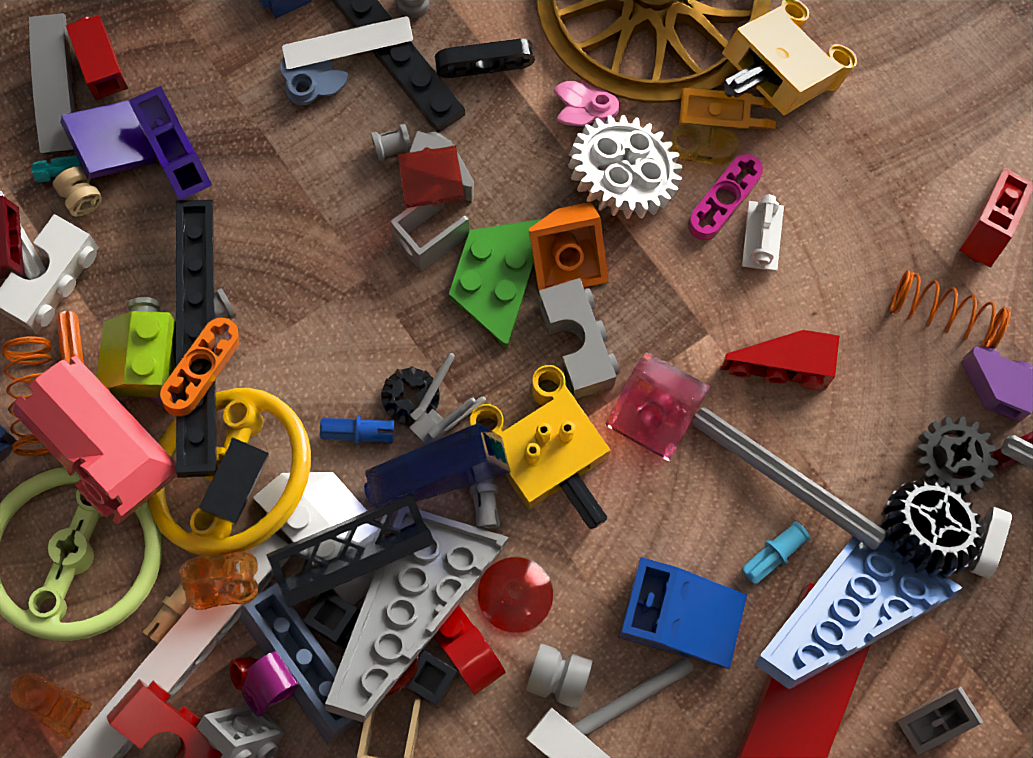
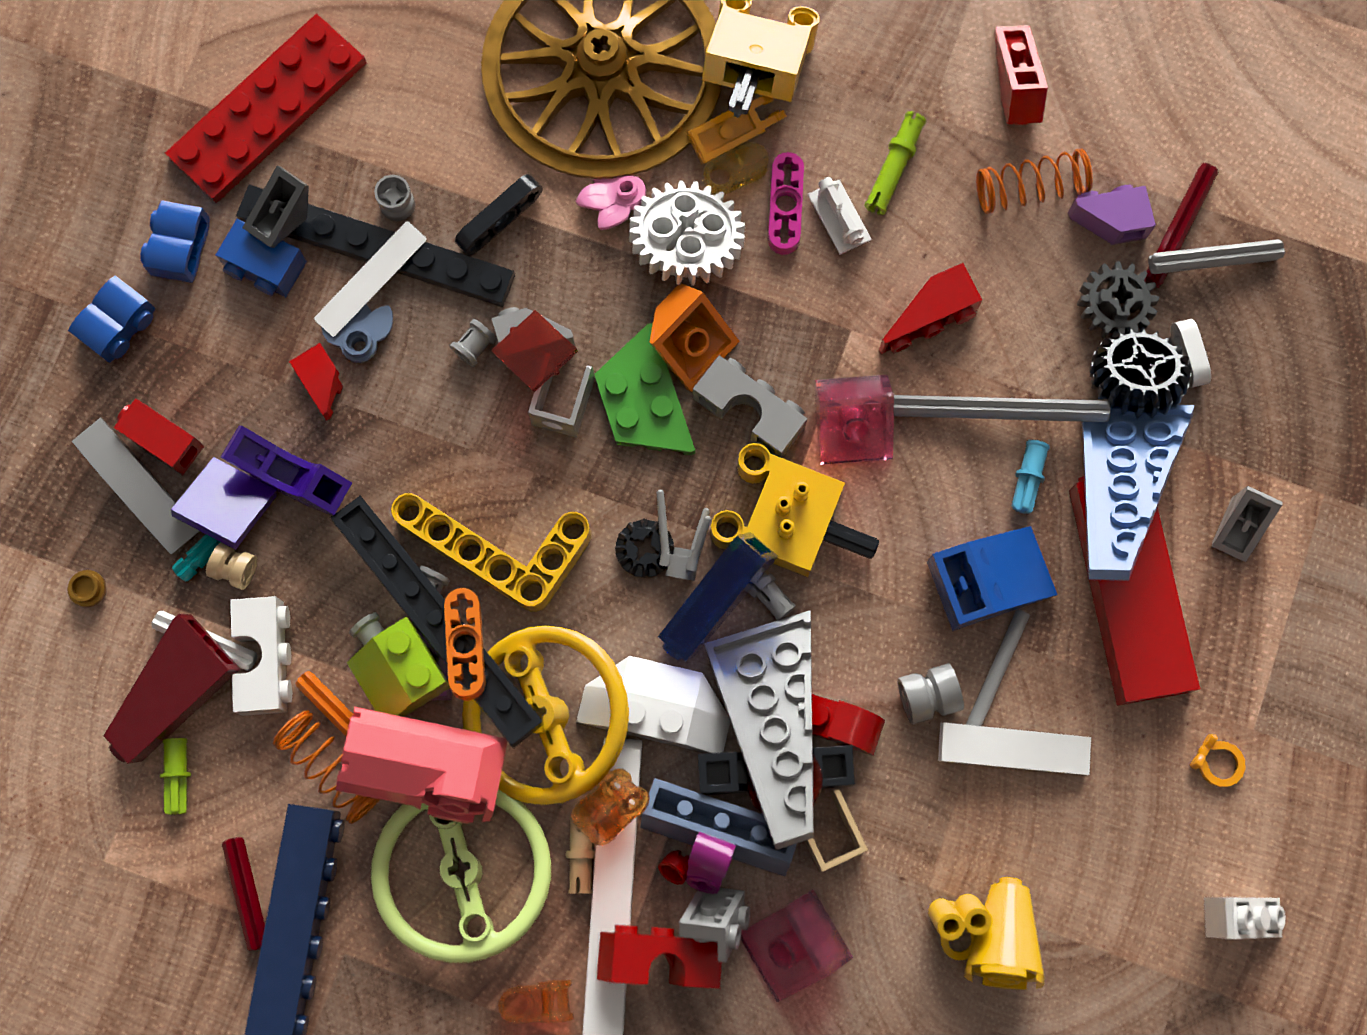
camera: 30 degrees left, 5 degrees up
black tile [199,438,269,525] -> none
black fence [266,493,435,608] -> none
blue axle [320,416,394,445] -> none
clear red dish [478,557,553,633] -> none
none -> red slope [289,343,343,421]
none -> yellow beam [391,493,591,612]
none -> lime pin [864,111,927,215]

